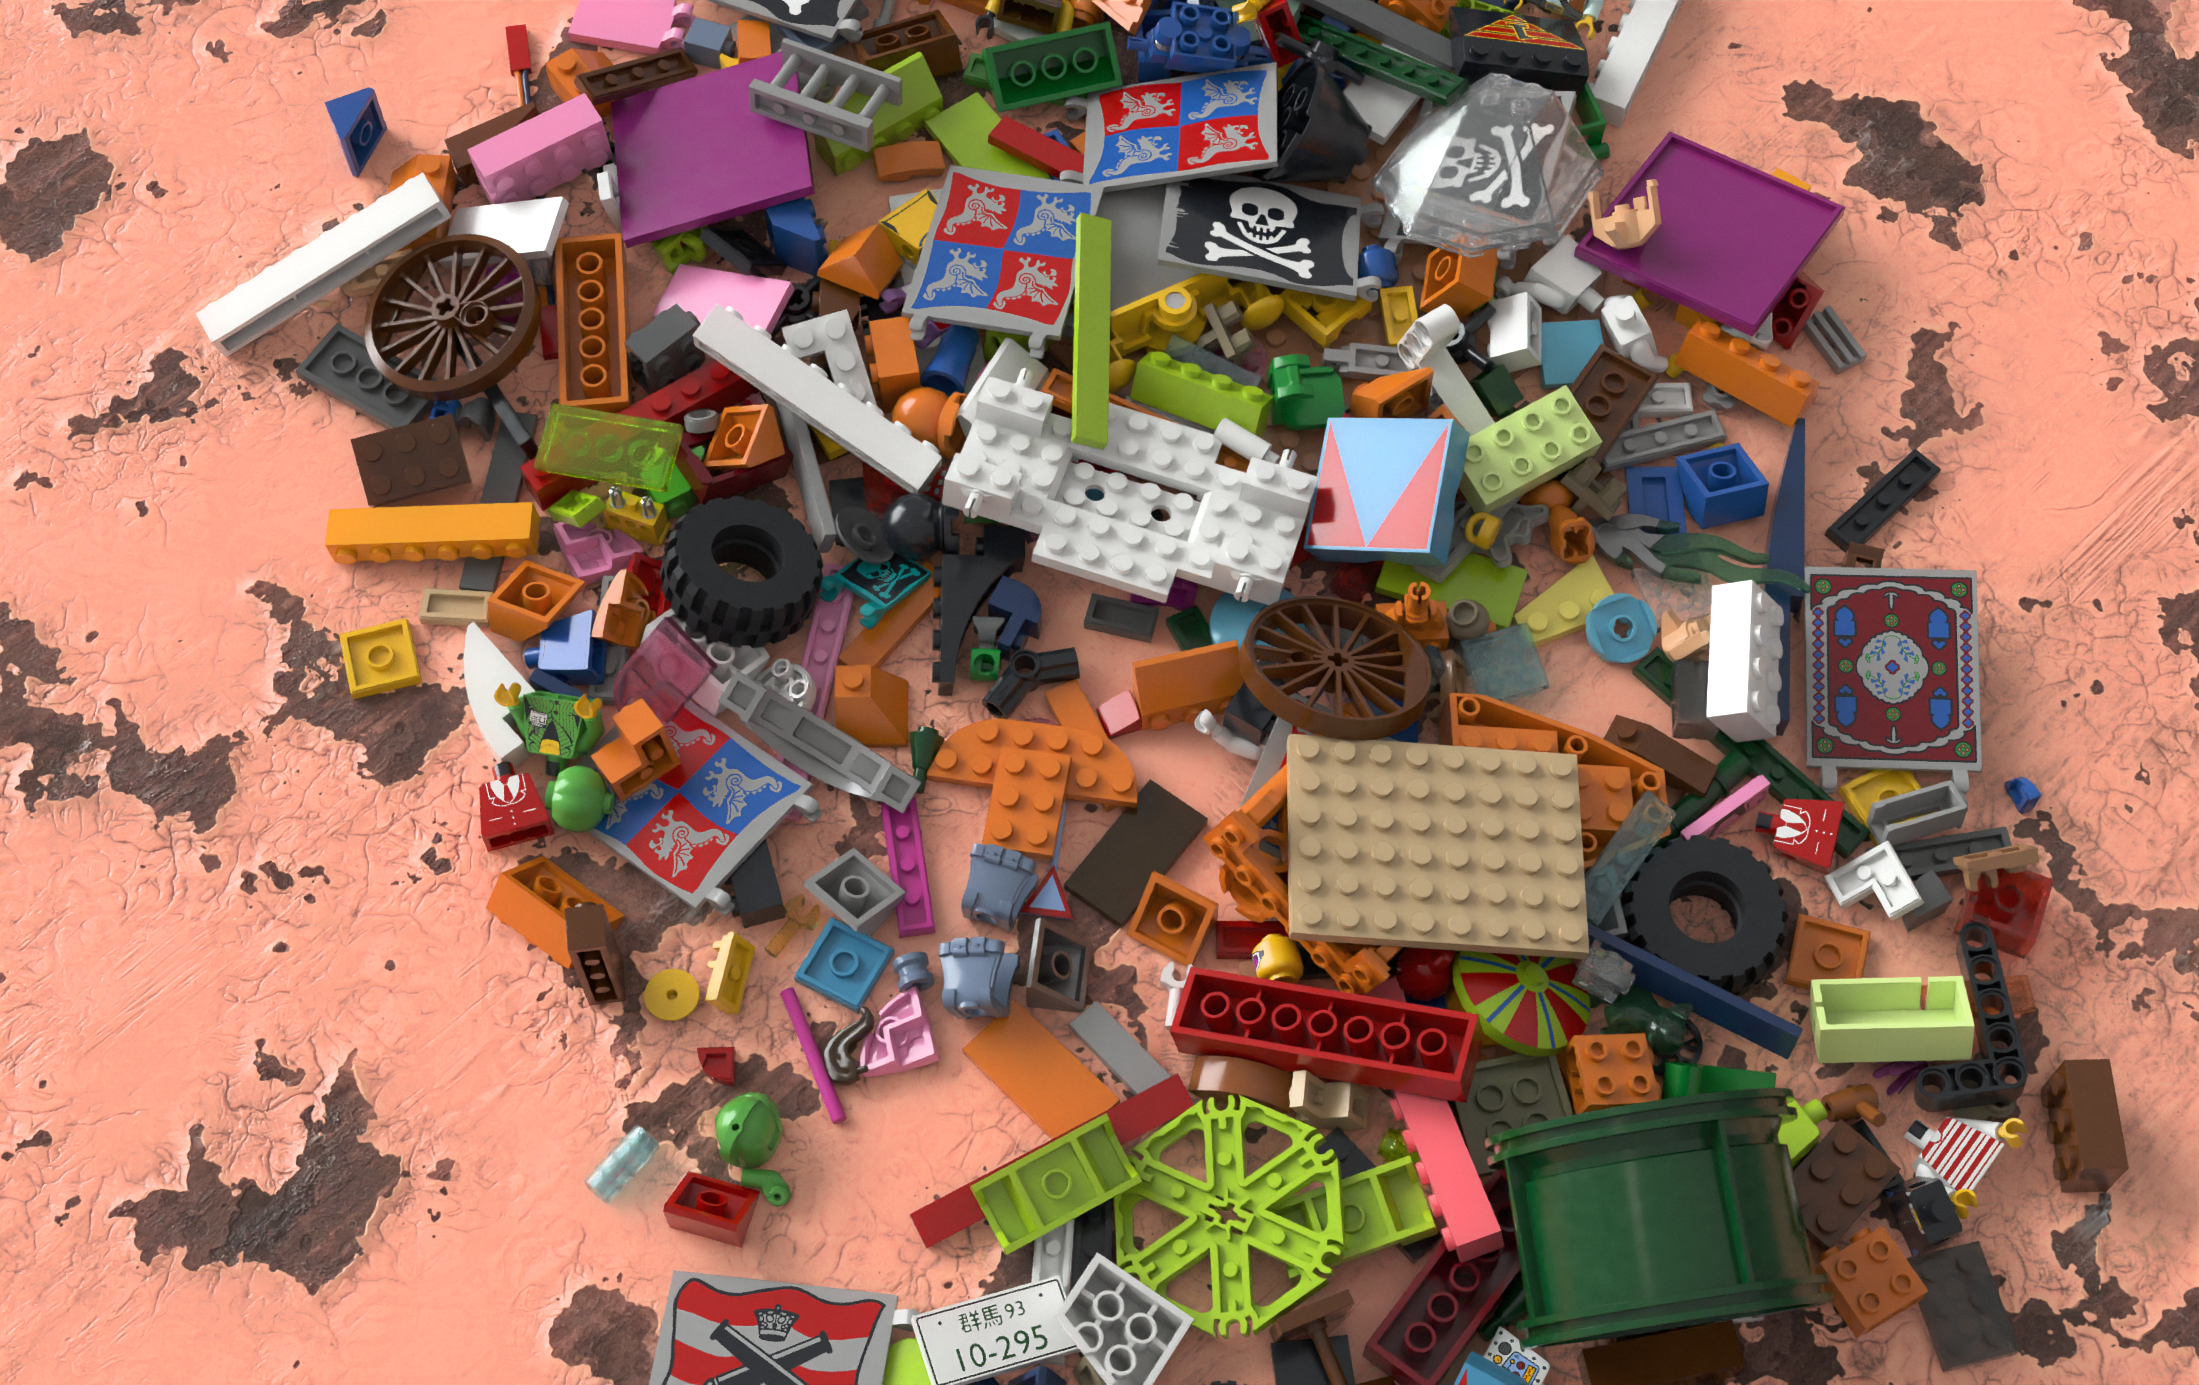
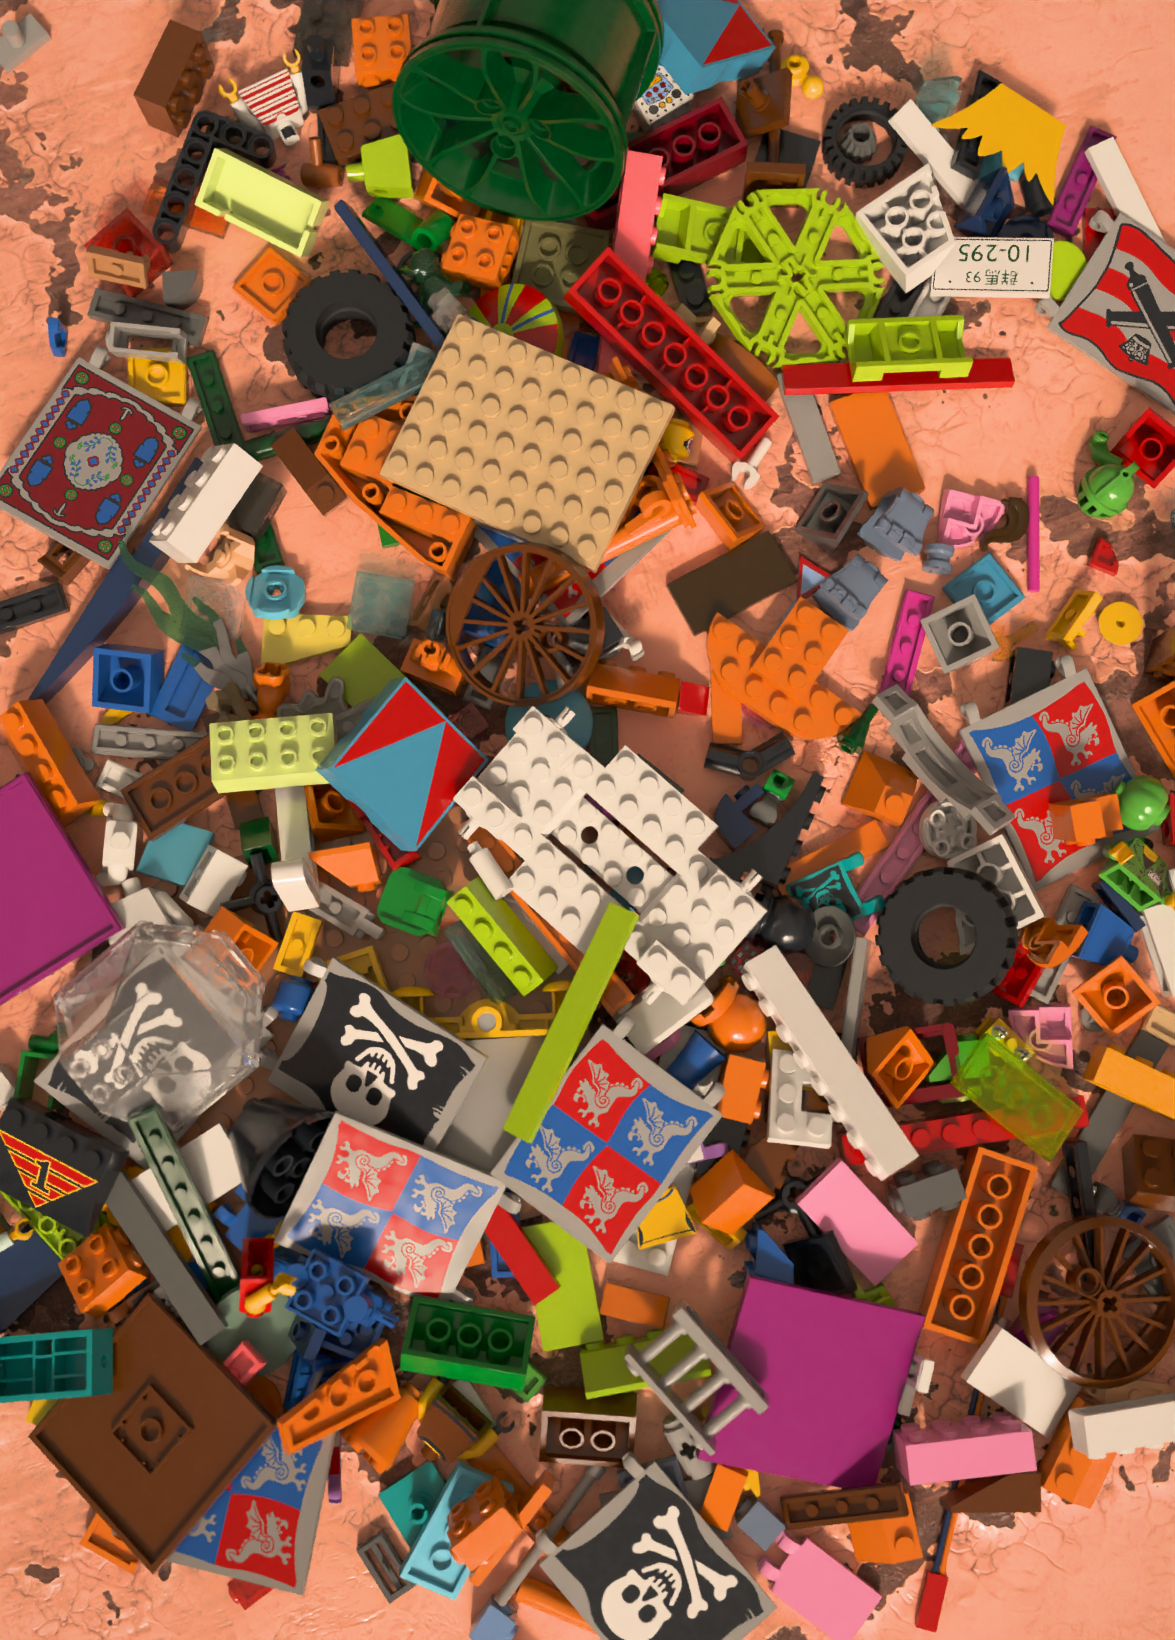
camera: 155 degrees left, 20 degrees up
blue slope [324,87,387,177] -> none
lime plate [547,490,607,528] -> none
clear pink tile [613,617,718,725] -> none
light grey tile [684,409,719,433] -> none
dark tan hips [1197,301,1257,367] -> none
black bar [1275,32,1365,86] -> none
dark tan animal [1446,599,1496,641] -> none
yellow tile [1464,512,1502,550] -> none
light nougat piece [1587,179,1662,250] -> none
red torso [1755,799,1844,875] -> none
white tile [1824,840,1925,921] -> none

